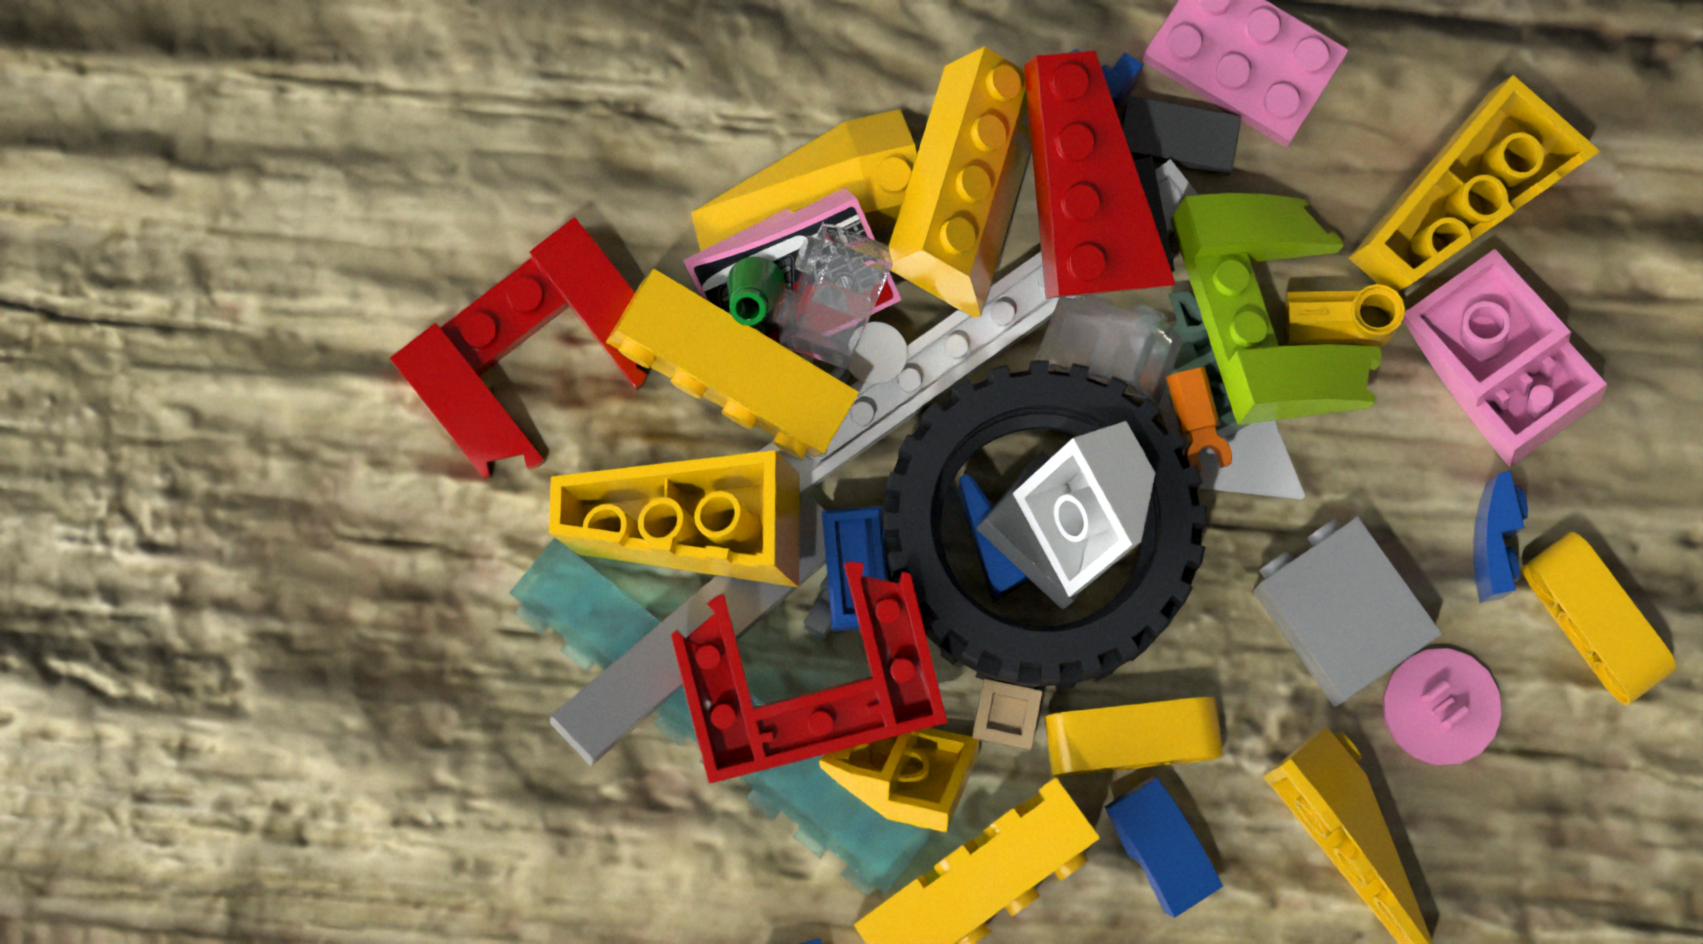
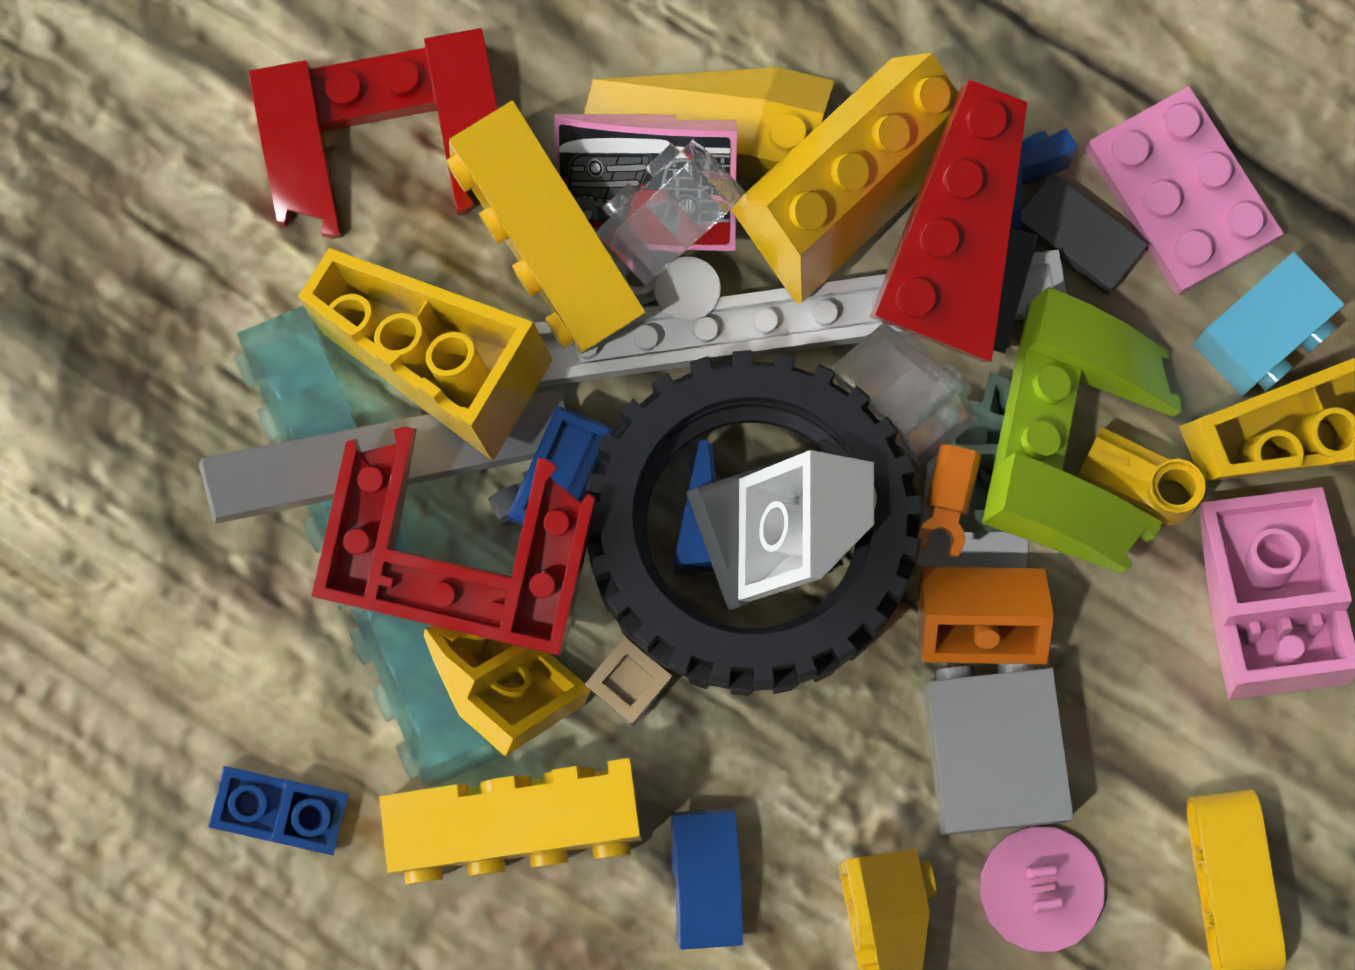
camera: 30 degrees right, 0 degrees up
green cone [727,257,786,326] -> none
yellow beam [1044,697,1224,777] -> none
blue slope [1473,471,1528,604] -> none
none -> orange brick [917,566,1054,664]
none -> medium azure brick [1193,252,1345,397]

